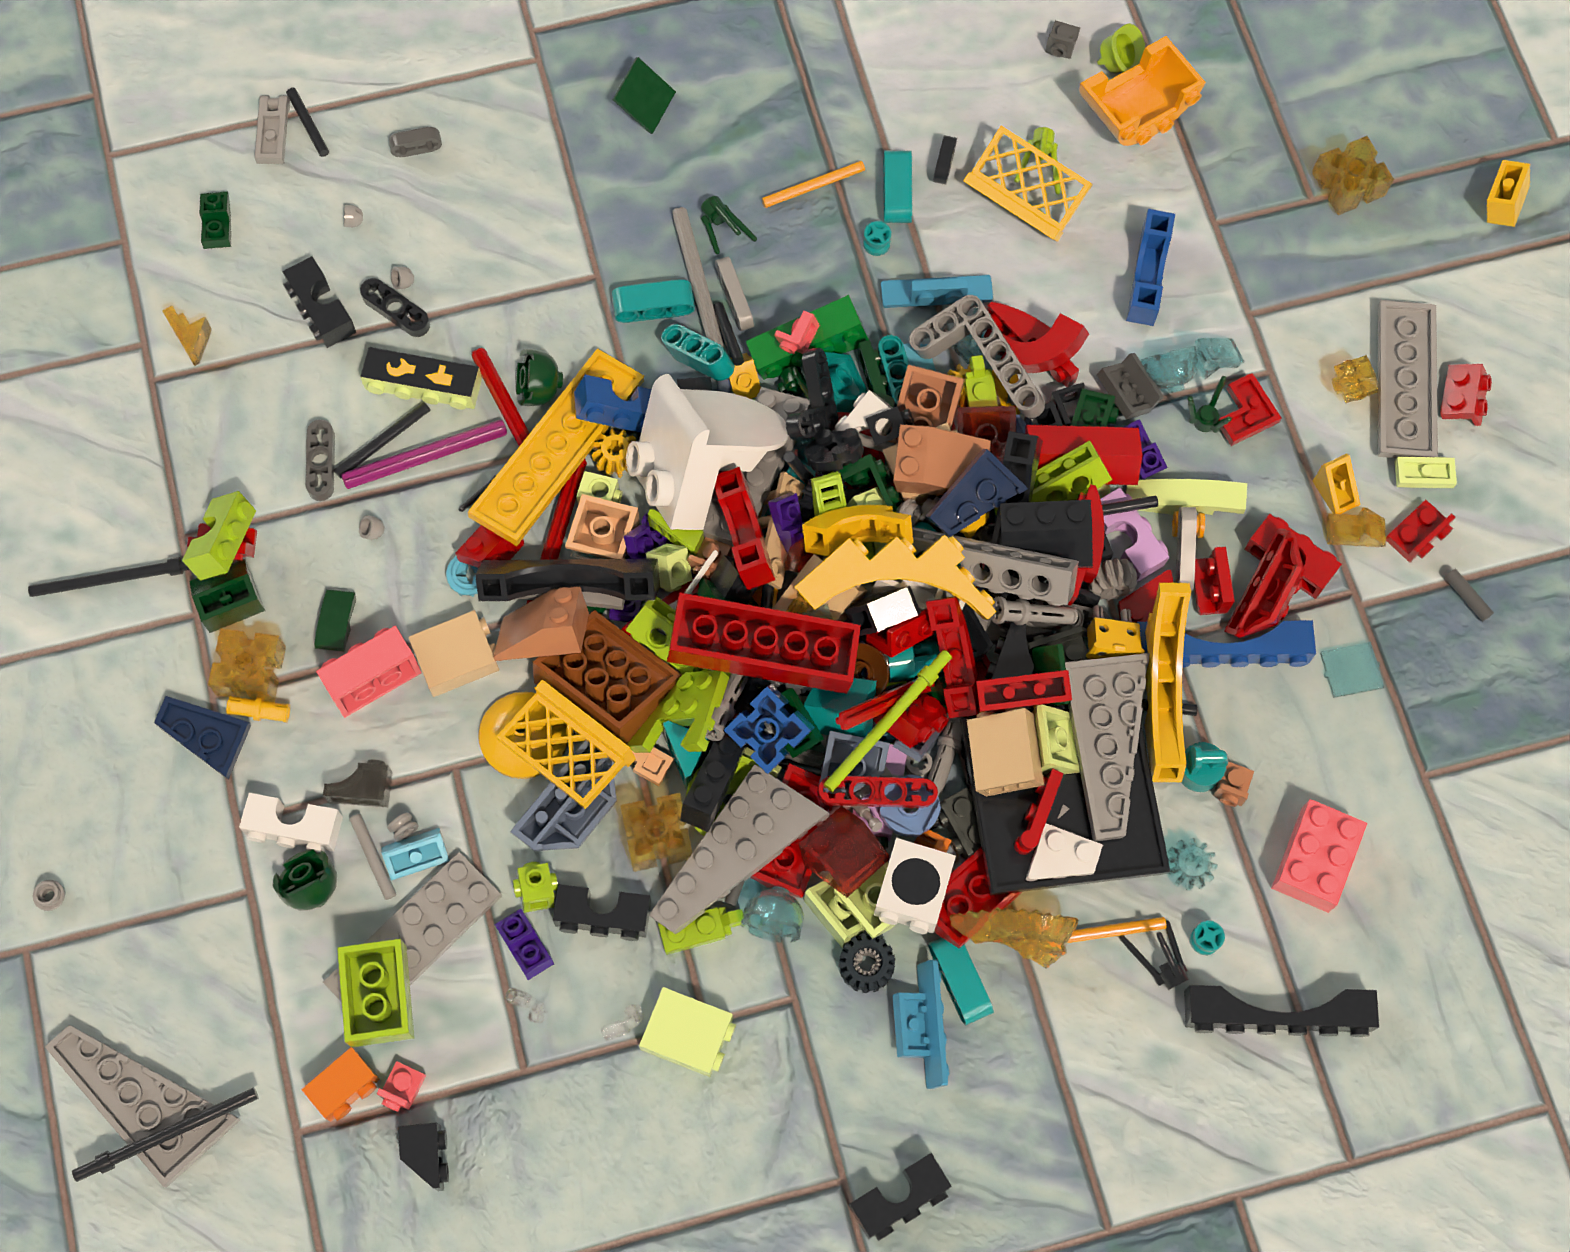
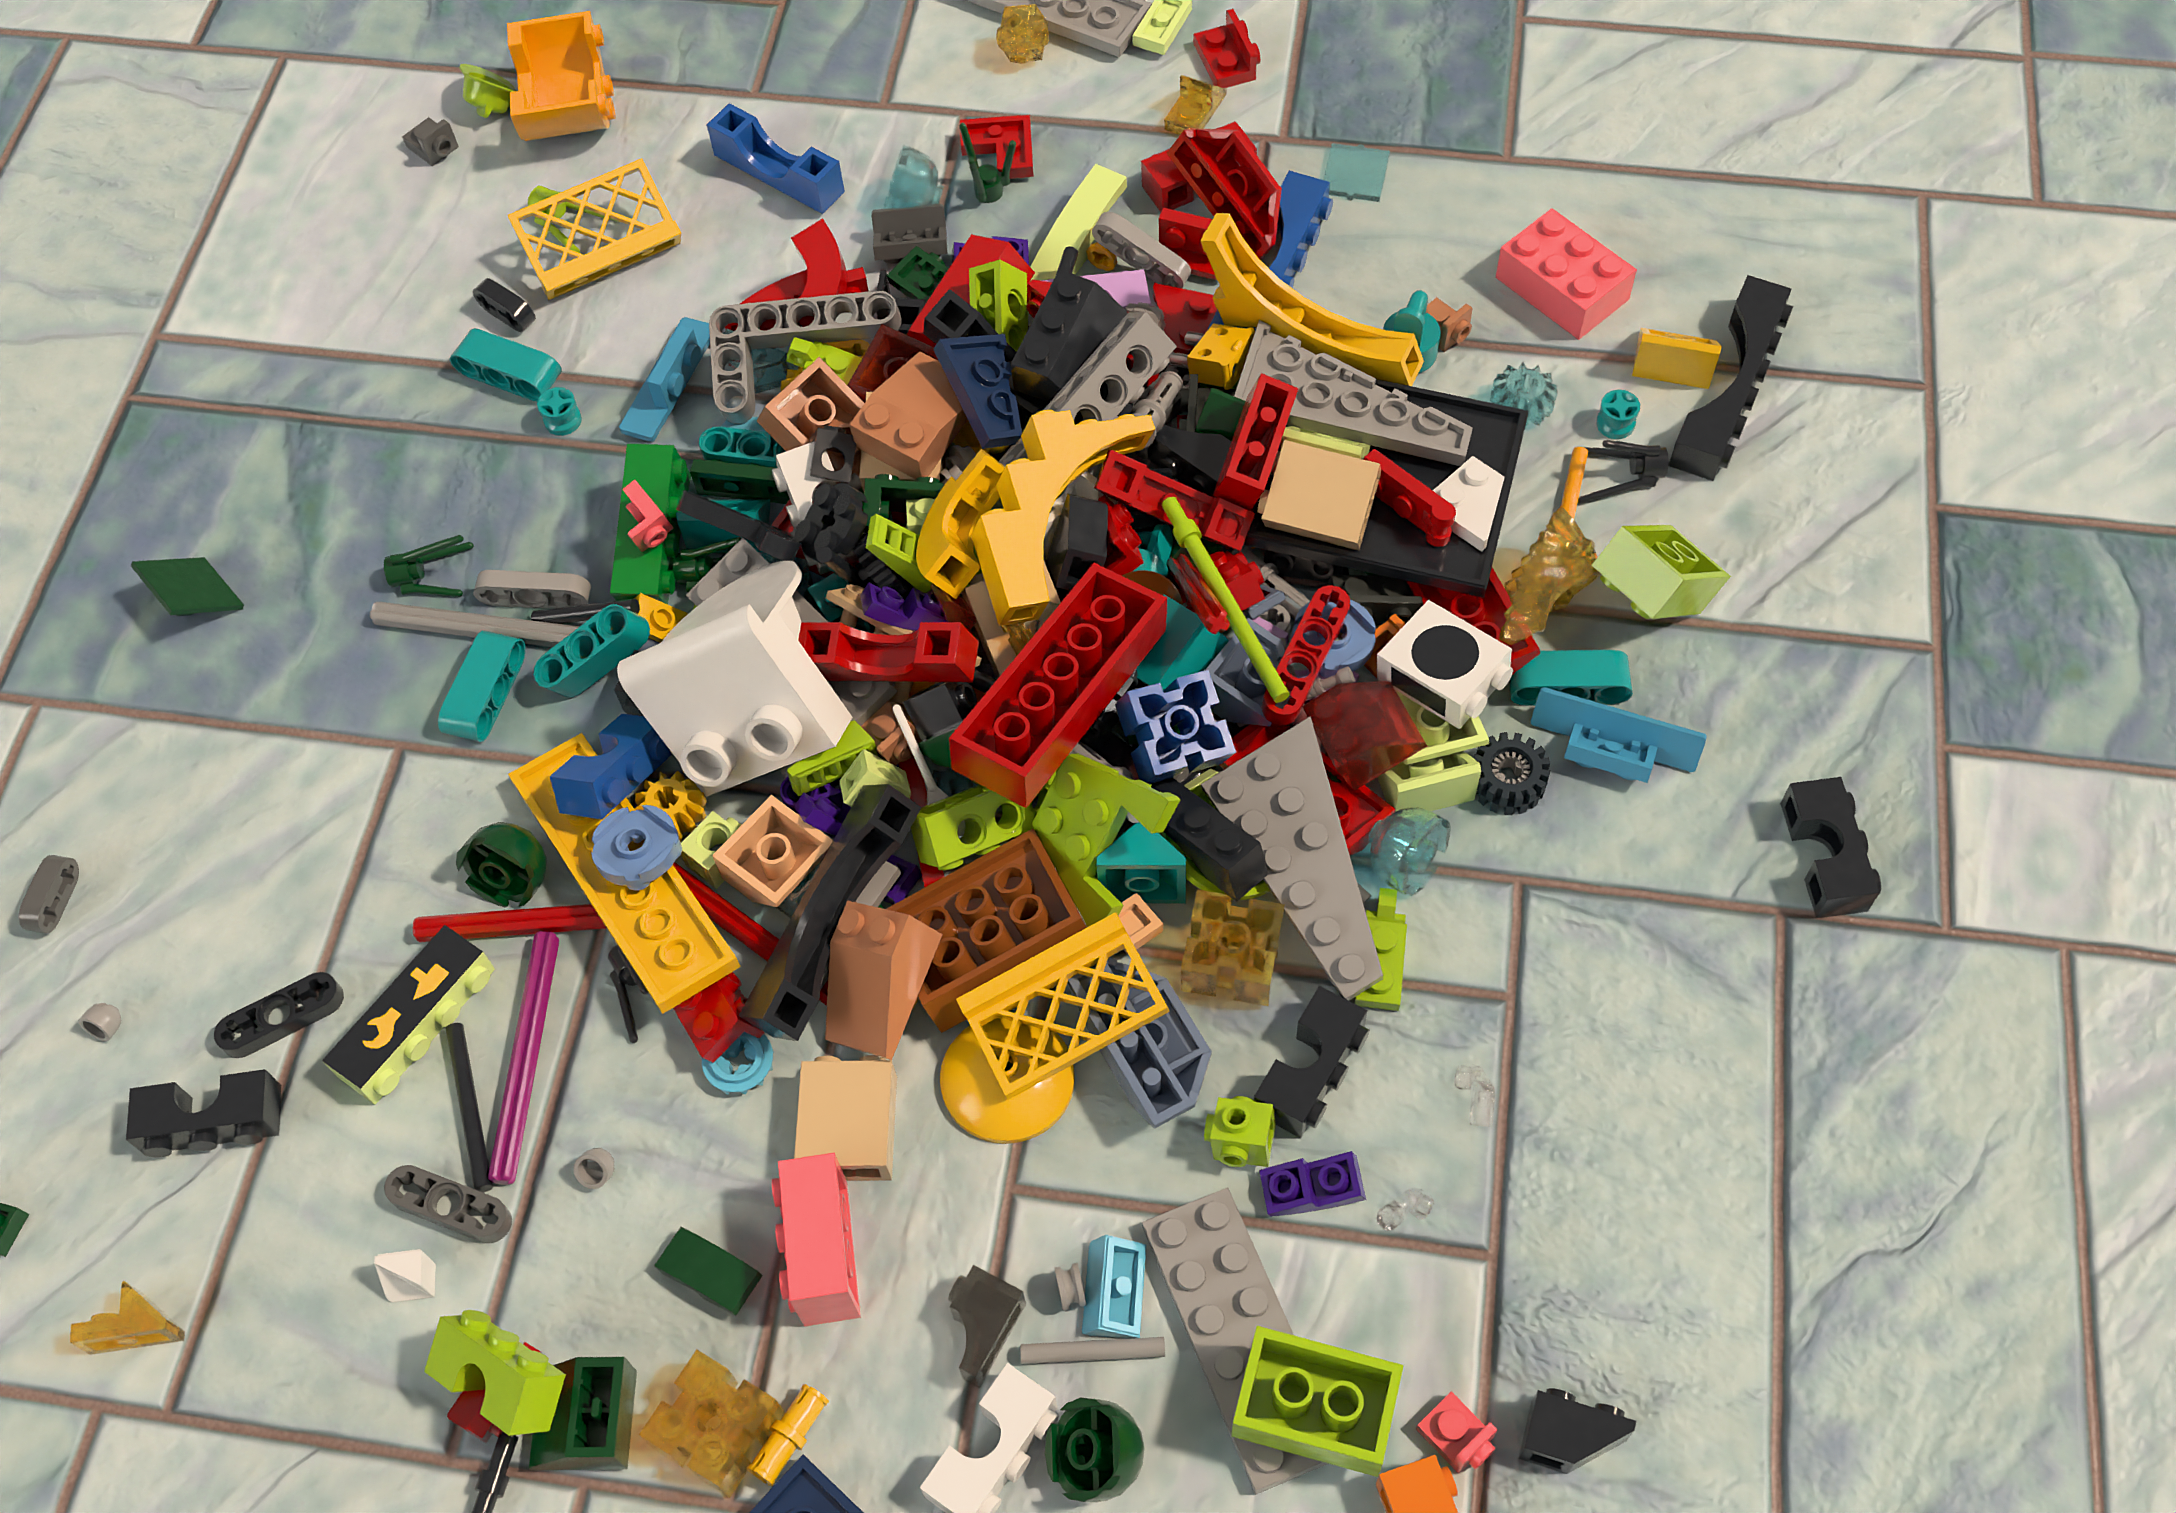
camera: 60 degrees left, 10 degrees down
light grey hinge [391,266,414,289] -> none
yellowish green brick [639,987,736,1077] -> none
light orange bar [761,161,865,208] -> none
clear light blue slope [1192,338,1245,379] -> none
yellow slope [1312,453,1361,516] -> none
dark grey piece [1444,568,1494,622] -> none
none -> white slope [374,1249,436,1302]
none -> medium blue plate [591,805,682,891]
none -> lime brick [1592,525,1731,619]
none -> yellow slope [1632,328,1722,389]

